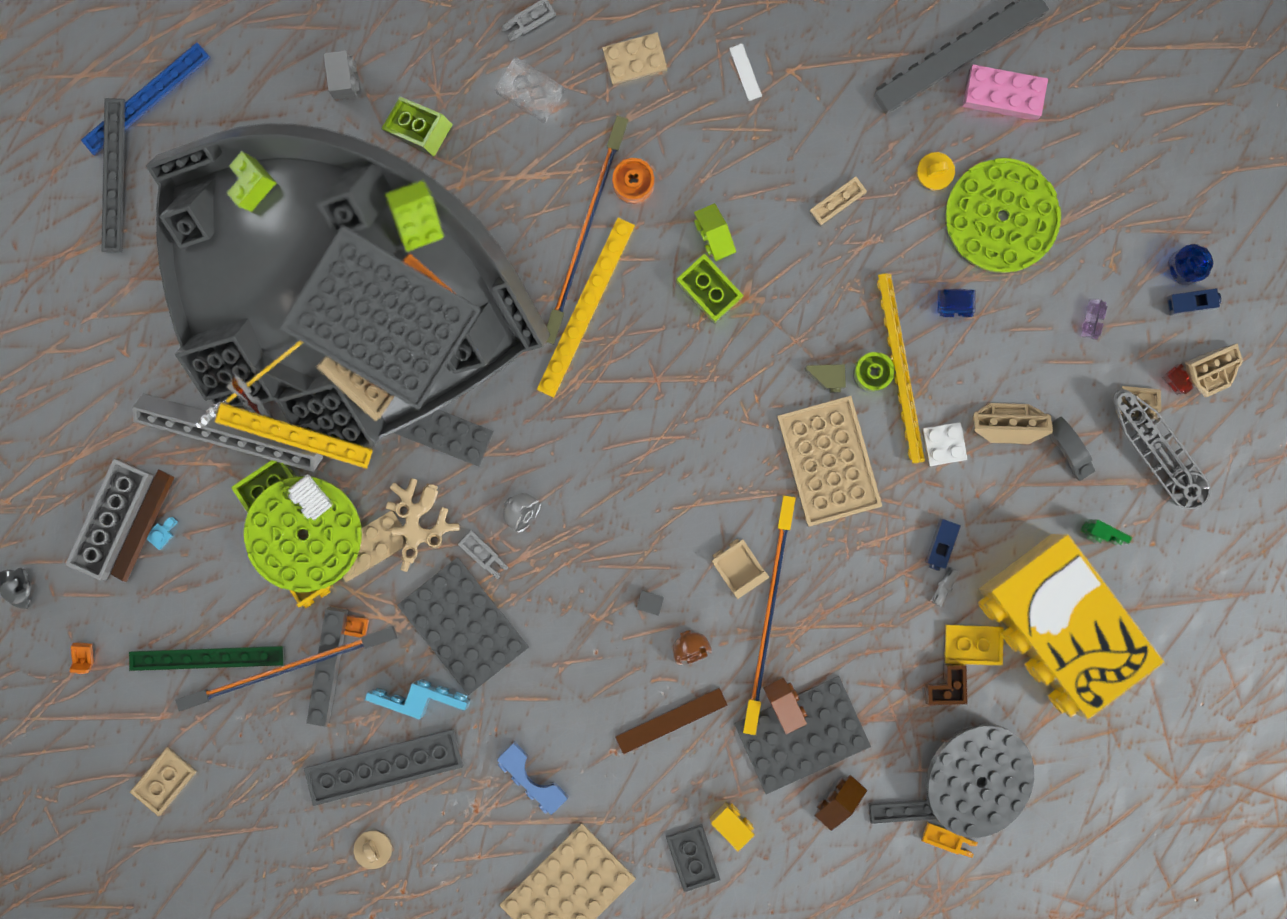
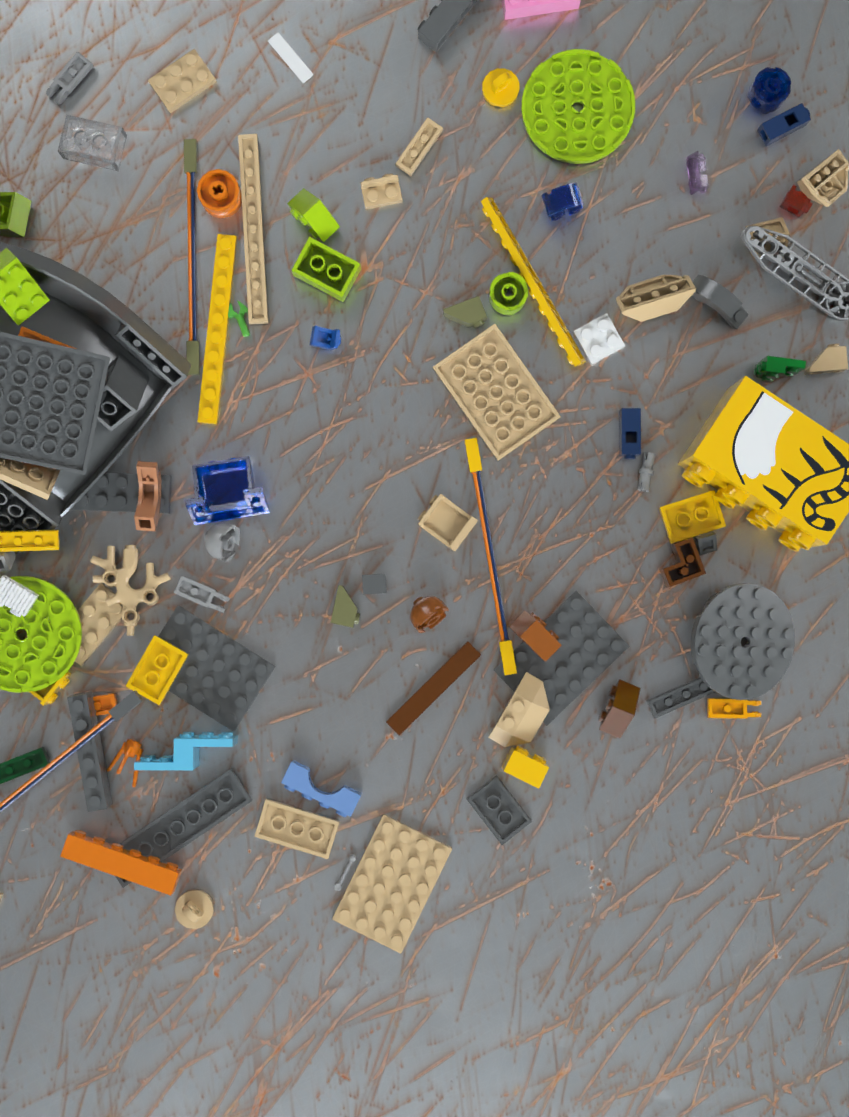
camera: 20 degrees left, 0 degrees up
none -> orange brick [60,830,182,896]
none -> orange plant [107,738,143,787]
none -> yellow plate [126,635,189,705]
none -> nougat arch [134,461,161,531]
none -> clear blue windscreen [185,456,269,525]
none -> bright green bar [228,301,250,337]
none -> tan plate [238,134,269,325]
none -> tan plate [254,799,340,859]
none -> blue bracket [310,326,341,350]
none -> olive slope [330,585,361,628]
none -> light grey hinge [334,854,357,891]
none -> tan bracket [360,173,403,210]
none -> tan wedge [488,672,550,747]
none -> dark grey plate [695,531,717,556]
none -> tan slope [804,344,848,375]

